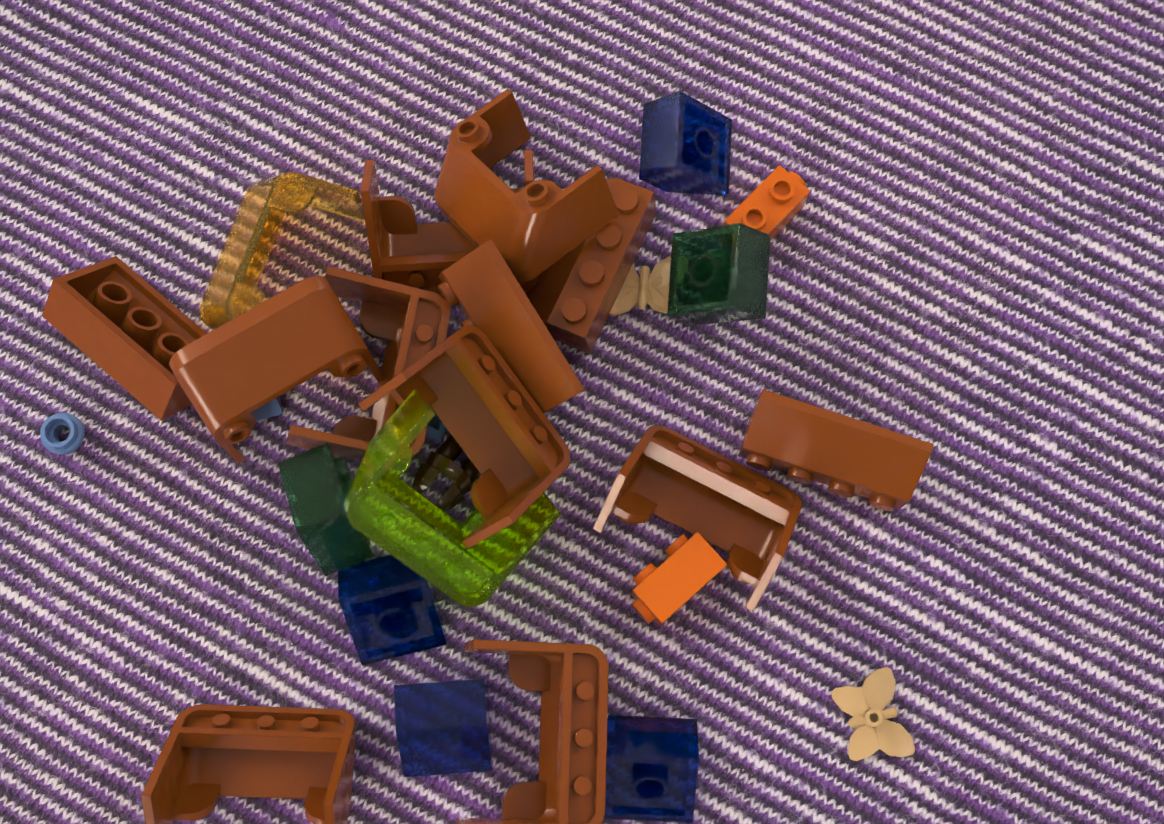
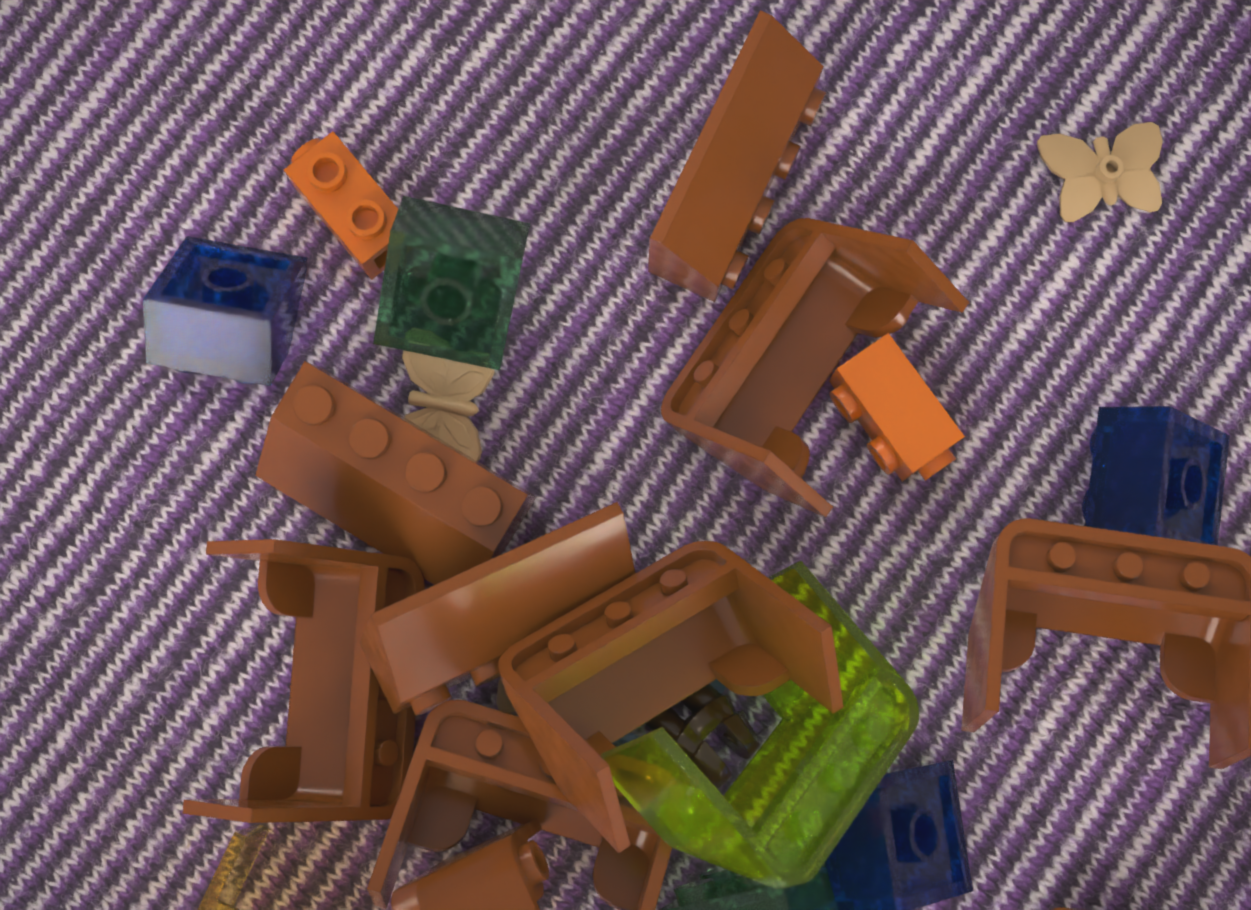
camera: 85 degrees left, 5 degrees up
clear blue slope [394,679,493,777] -> none
dark orange windscreen [434,89,619,283] -> none

